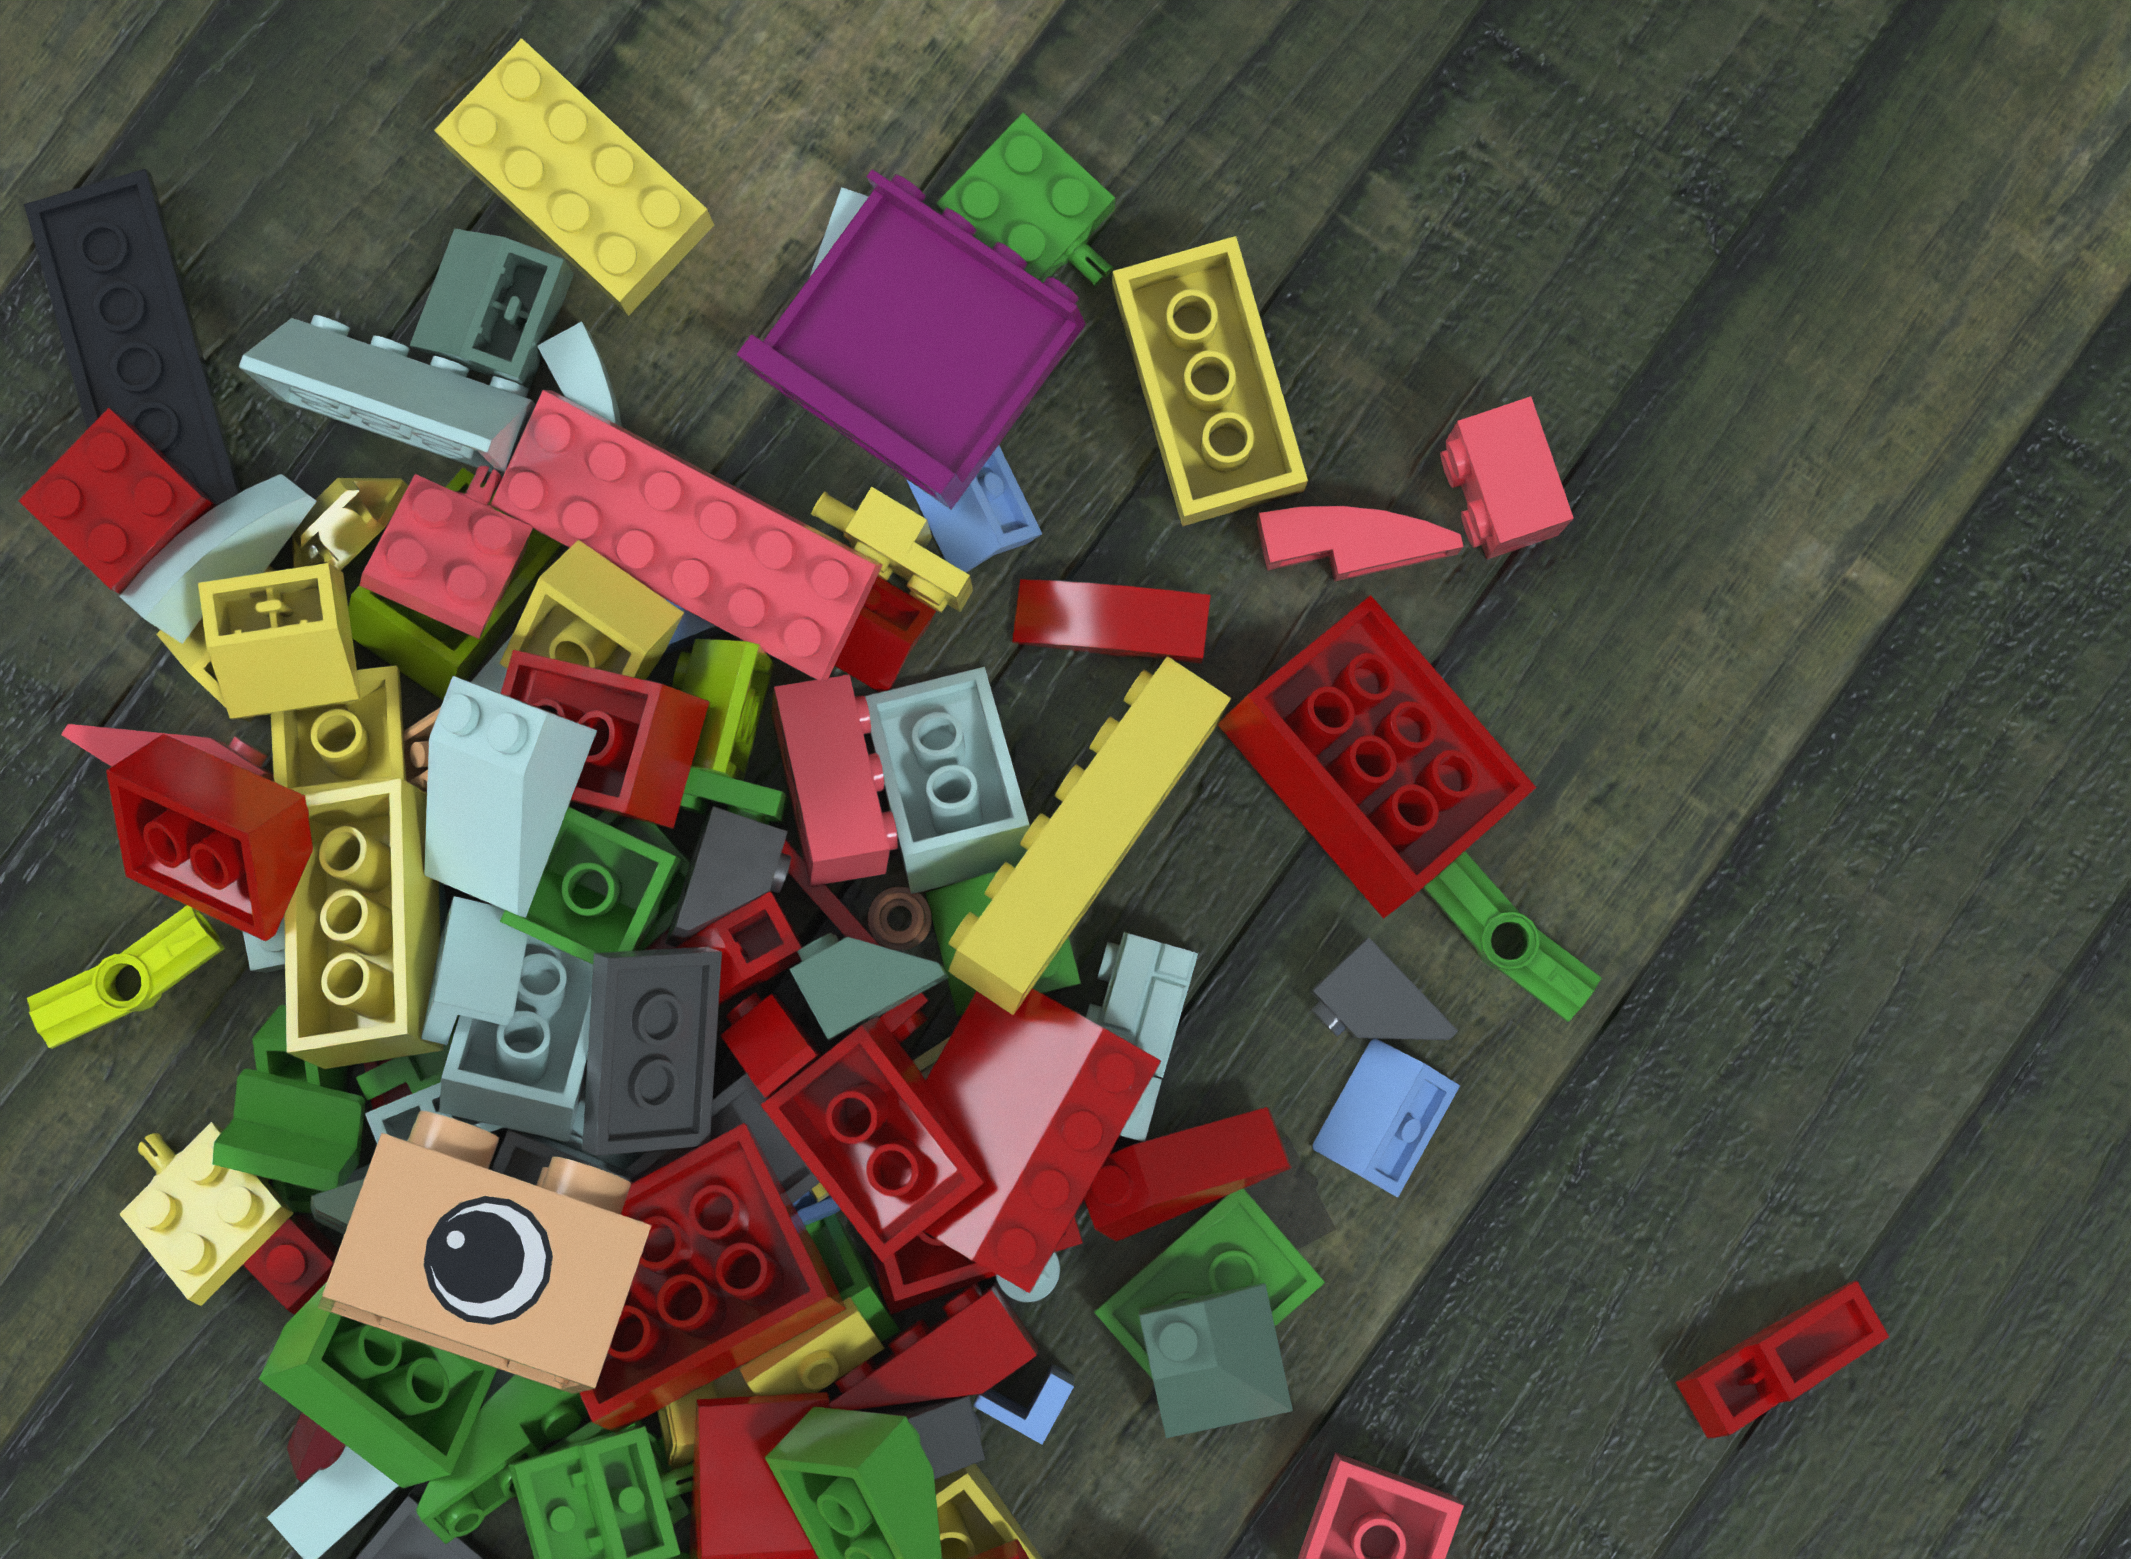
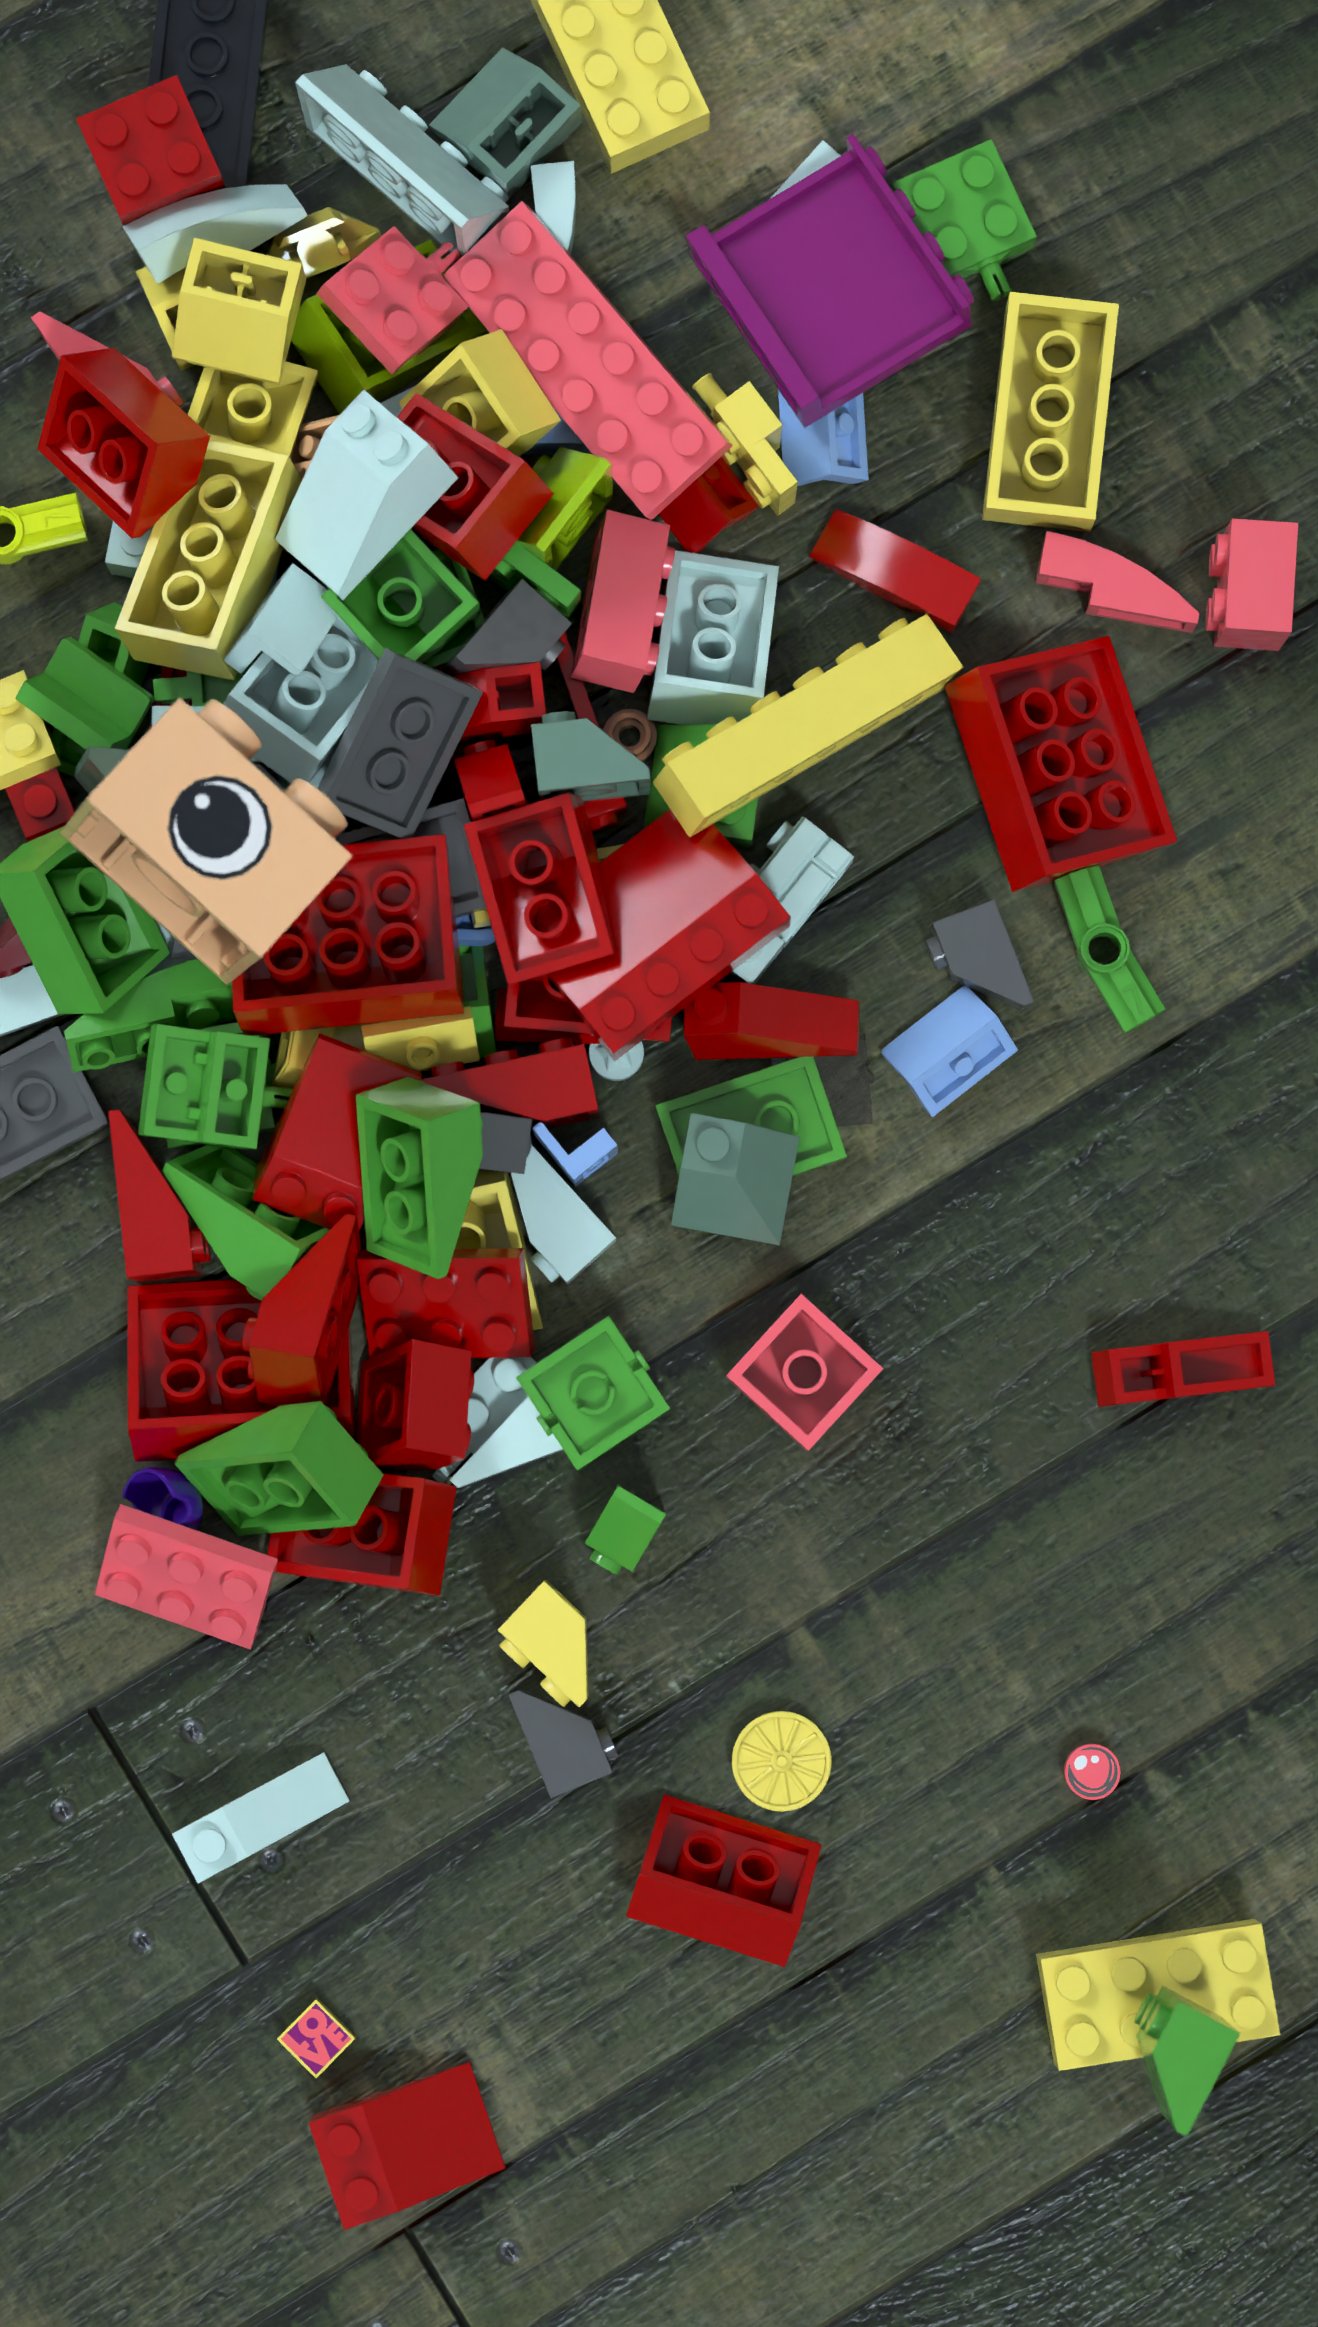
camera: 20 degrees right, 0 degrees up
none -> light aqua slope [511,1145,617,1285]

